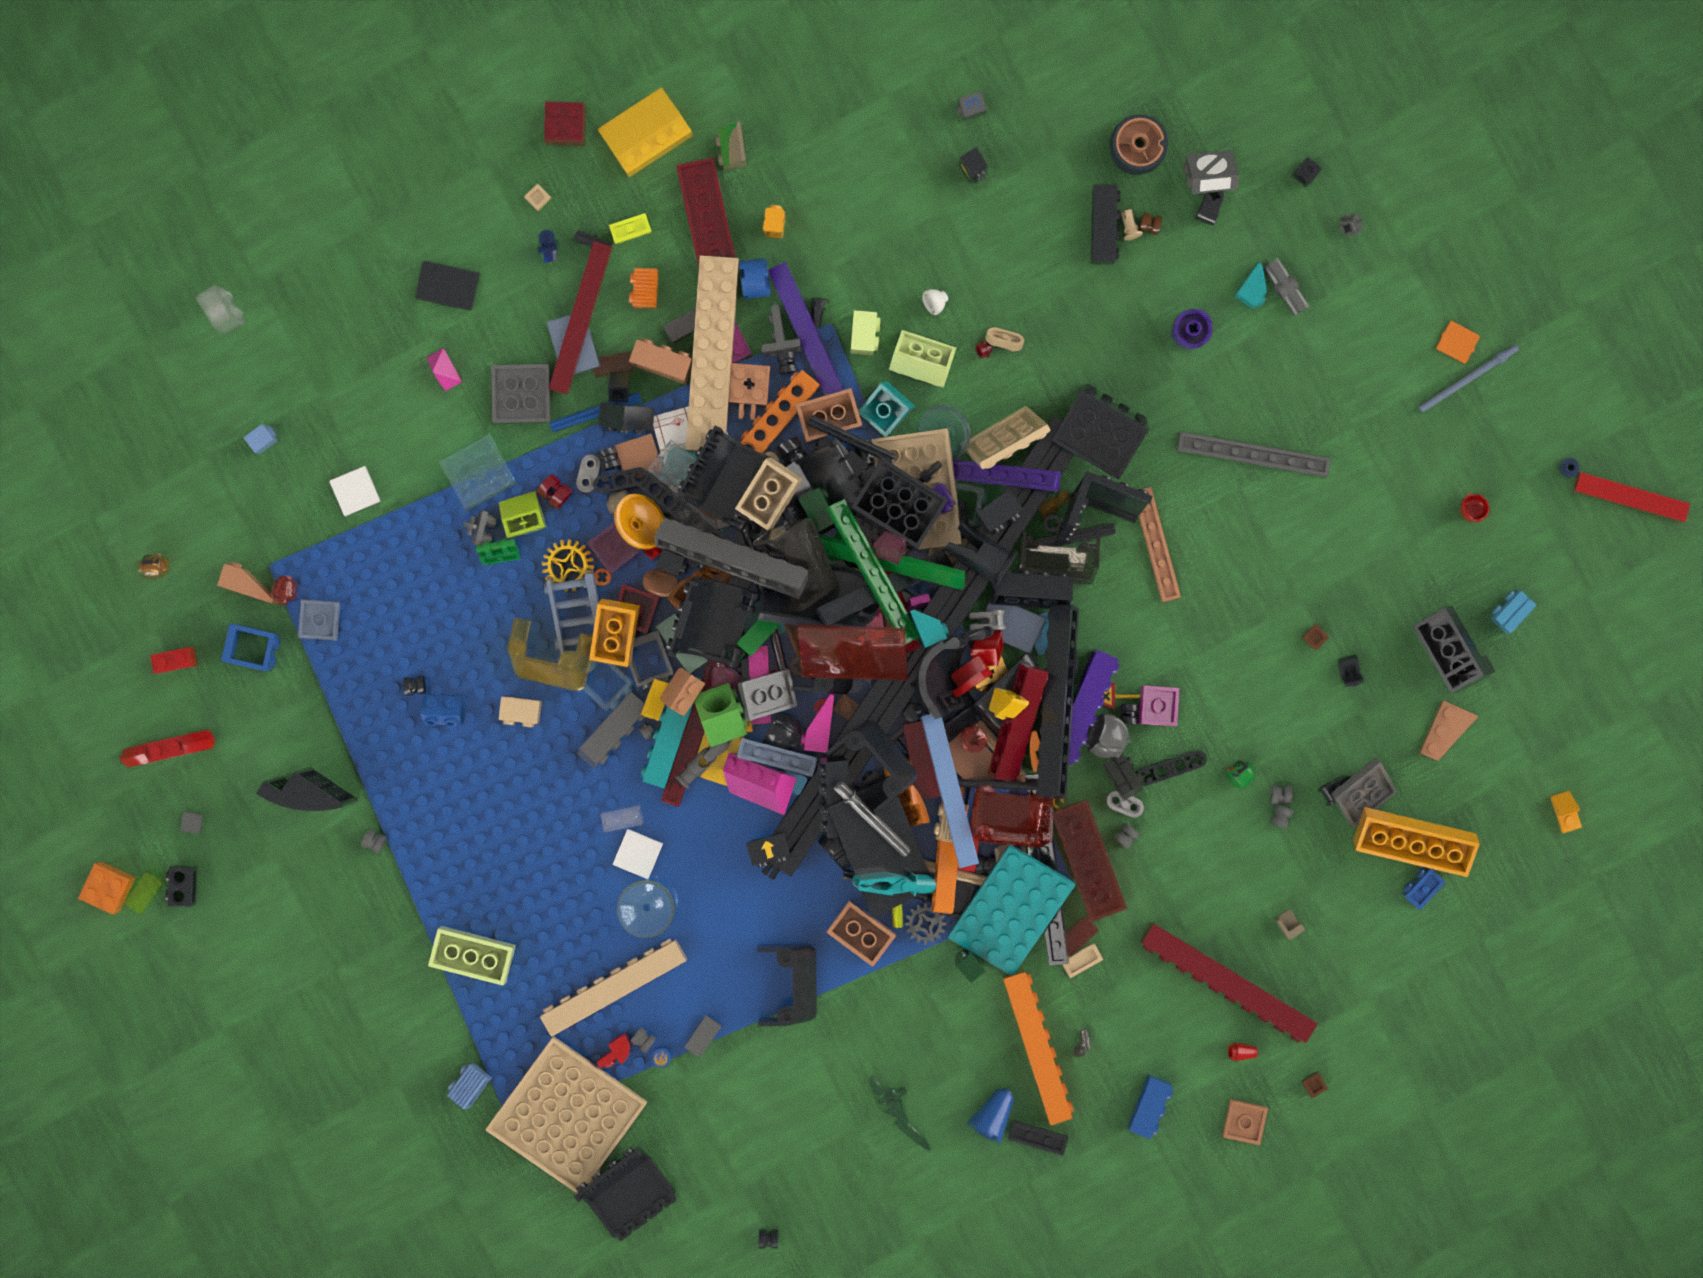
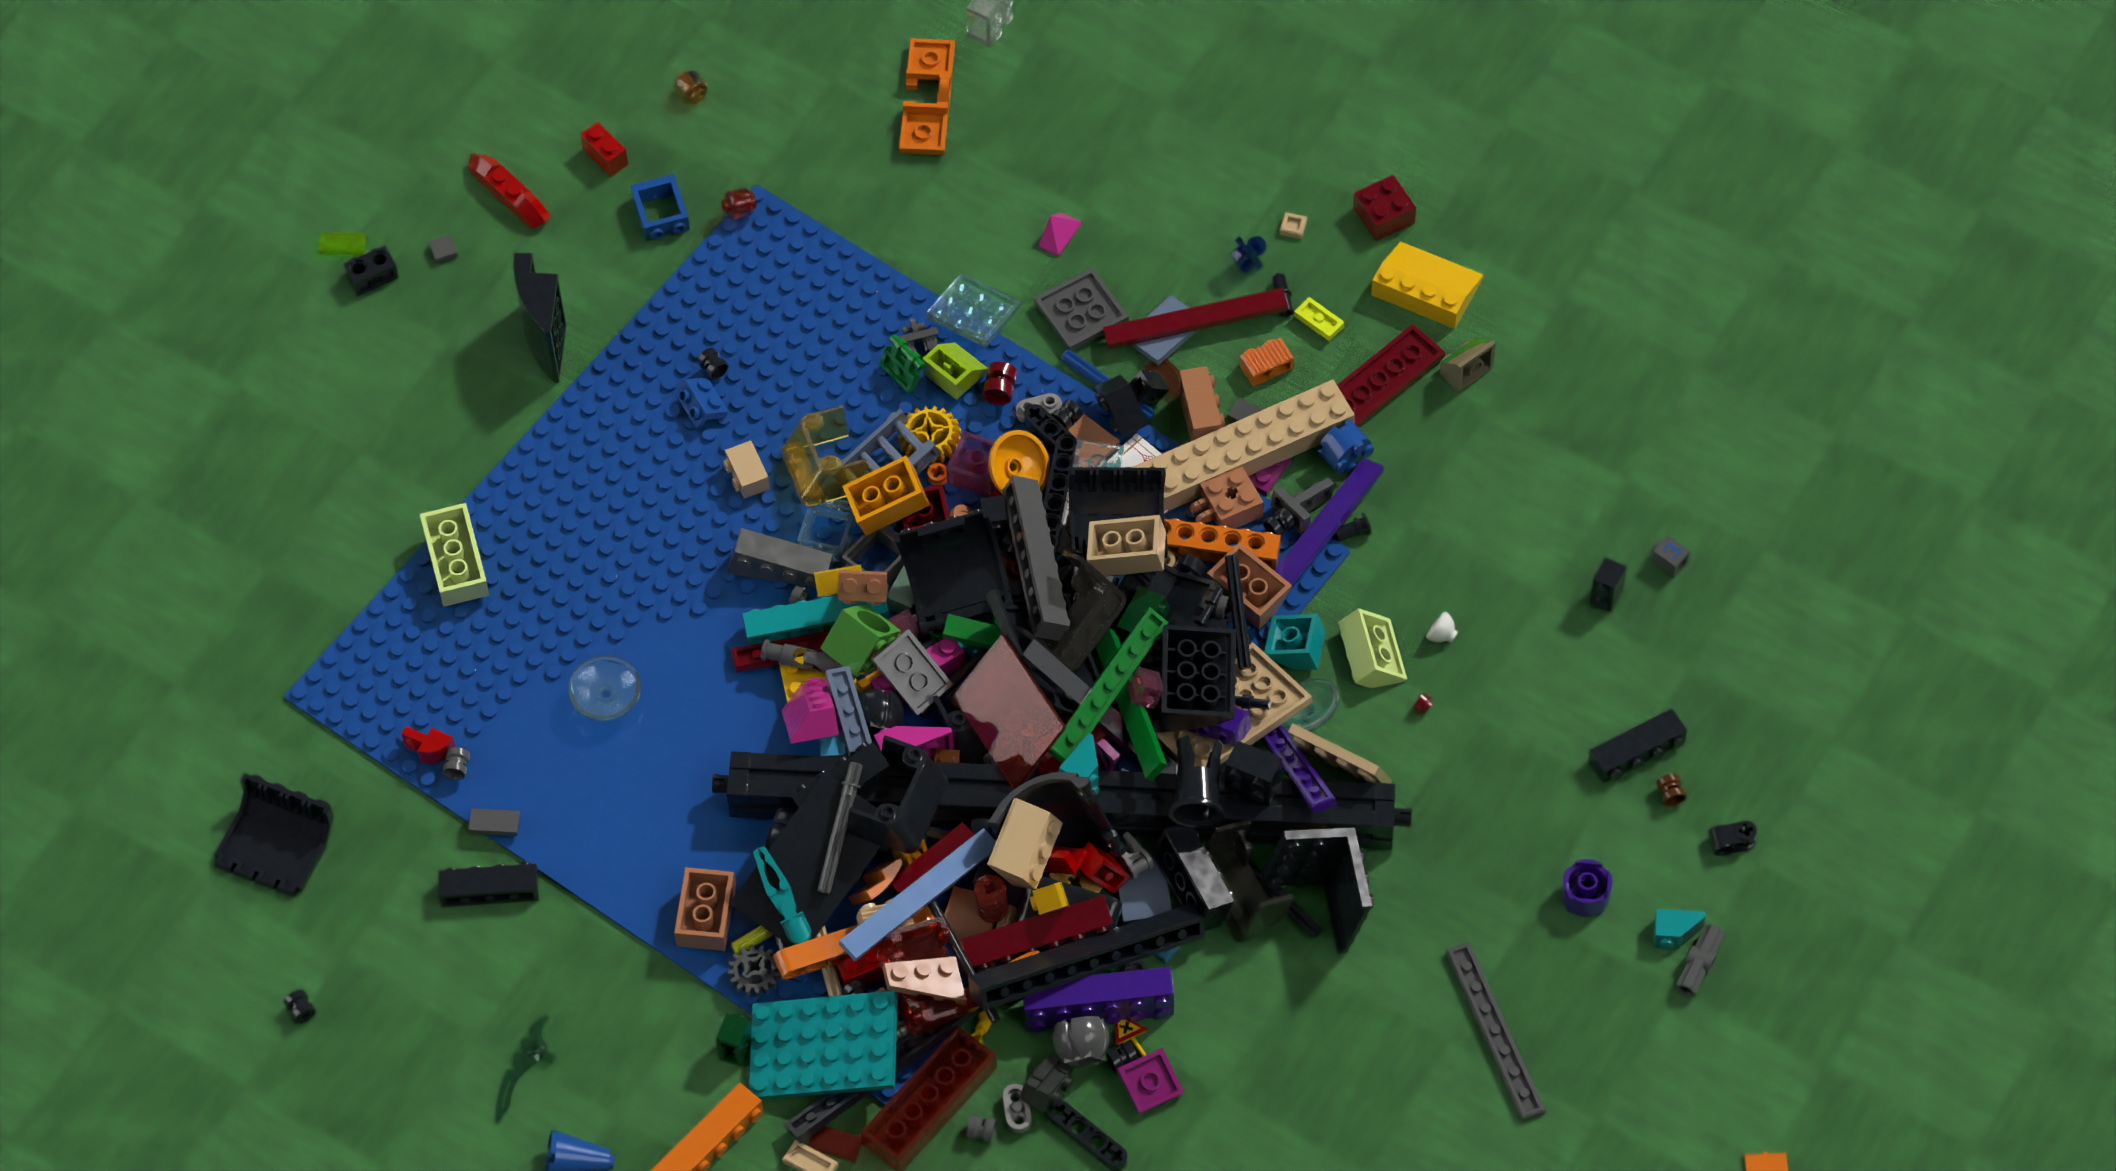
camera: 60 degrees right, 30 degrees down
orange brick [78,861,136,915] -> none
nougat slope [217,561,278,604] -> none
medium blue brick [243,424,278,455] -> none
sand blue tile [298,599,340,641] -> none
white tile [330,466,381,517] -> none
dark grey wheel [361,829,387,854] -> none
black tile [415,261,480,311] -> none
medium blue brick [447,1063,492,1109] -> none
tan plate [485,1036,647,1192] -> none
tan brick [540,938,687,1037] -> none
clear brick [600,804,644,833] -> none
white tile [613,829,663,879] -> none
blue tile [652,1047,671,1068] -> none
black brick [746,832,790,868] -> none
black windscreen [757,944,817,1026] -> none
light orange brick [763,205,786,239] -> none
yellowish green brick [851,311,880,355] -> none
black tile [947,880,975,919] -> none
tan plate [985,327,1024,351] -> none
black bracket [1051,383,1149,480] -> none
nougat wheel [1109,114,1168,175] -> none
tan pin [1120,209,1143,241] -> none
nougat tile [1138,487,1181,603] -> none
dark grey brick [1183,150,1239,194] -> none
black brick [1291,157,1322,188] -> none
dark grey gear [1339,212,1364,237] -> none
none -> black brick [438,862,540,908]
none -> wing [882,956,967,1005]
none -> orange plate [899,38,955,156]
none -> tan slope [987,798,1063,889]

